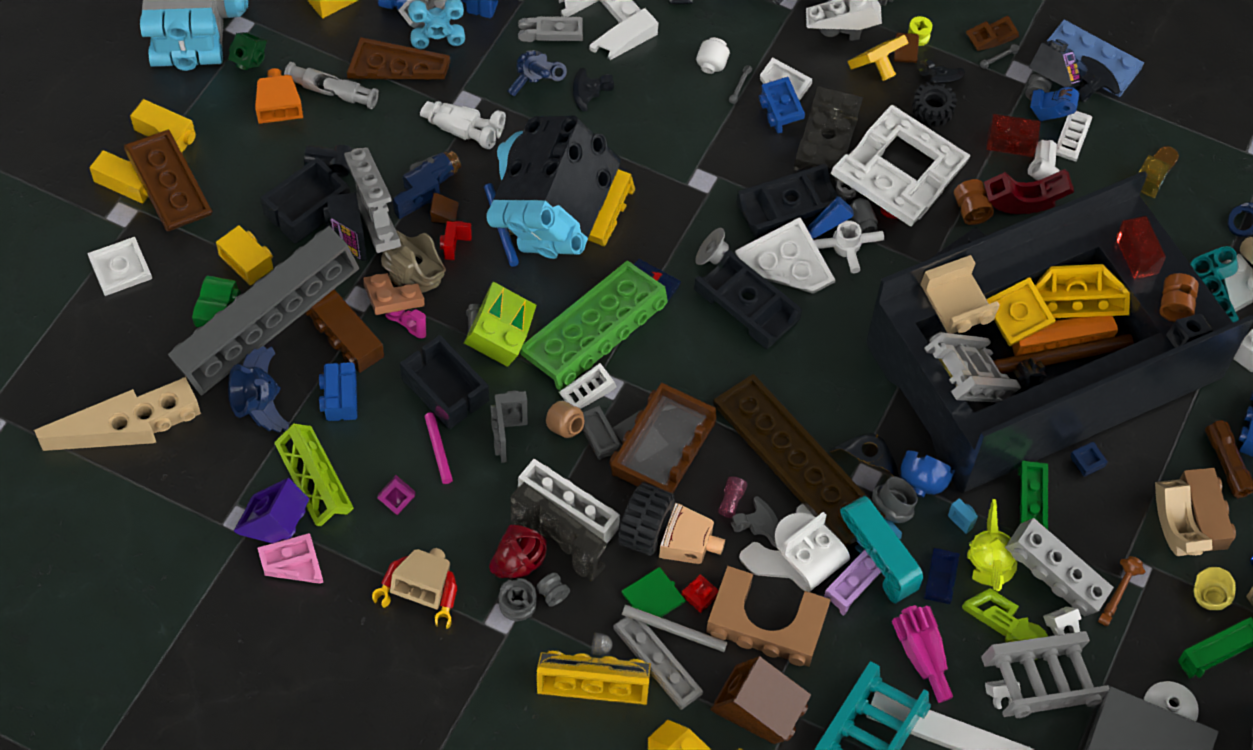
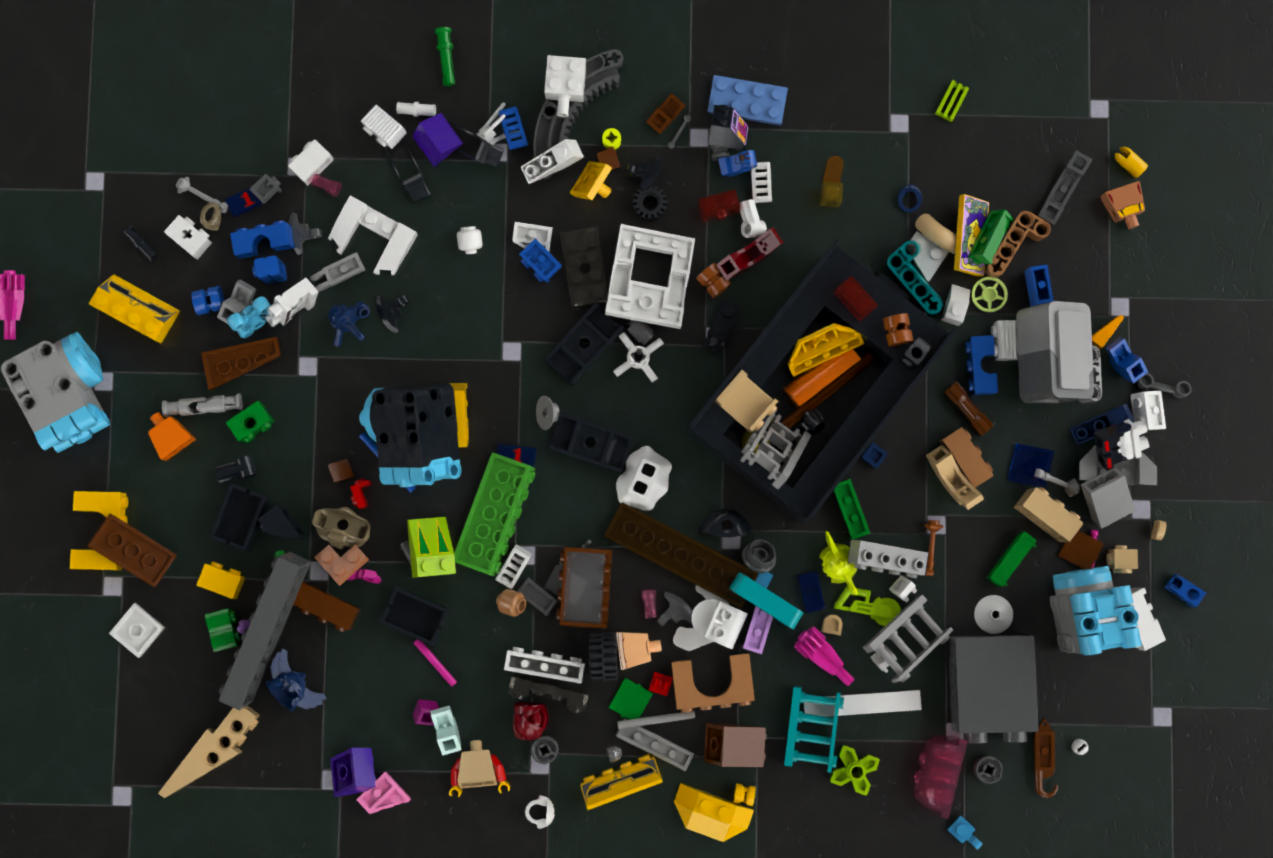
camera: 25 degrees left, 25 degrees up
dark green brick [228,32,267,70] -> none
lime fence [274,424,354,526] -> none
blue brick [319,362,357,421] -> none
light grey fence [344,148,401,253] -> none
dark blue plate [393,151,461,219] -> none
white piece [420,101,506,149] -> none
dark grey bracket [490,391,528,463] -> none
dark grey wheel [536,572,570,607] -> none
dark grey hinge [729,65,752,104] -> none
white plate [735,217,835,294] -> none
blue slope [806,196,854,239] -> none
blue cylinder [900,450,955,498] -> none
dark azure plate [948,498,978,534] -> none
yellow tile [986,277,1056,347] -> none
black piece [1078,56,1120,102] -> none
light yellow hair [1194,567,1236,610] -> none
none -> green brick [226,401,275,443]
none -> white hips [266,278,318,327]
none -> light aqua brick [431,706,461,756]
none -> white piece [525,795,555,829]
none -> white piece [616,446,672,511]
none -> tan tile [821,615,843,636]

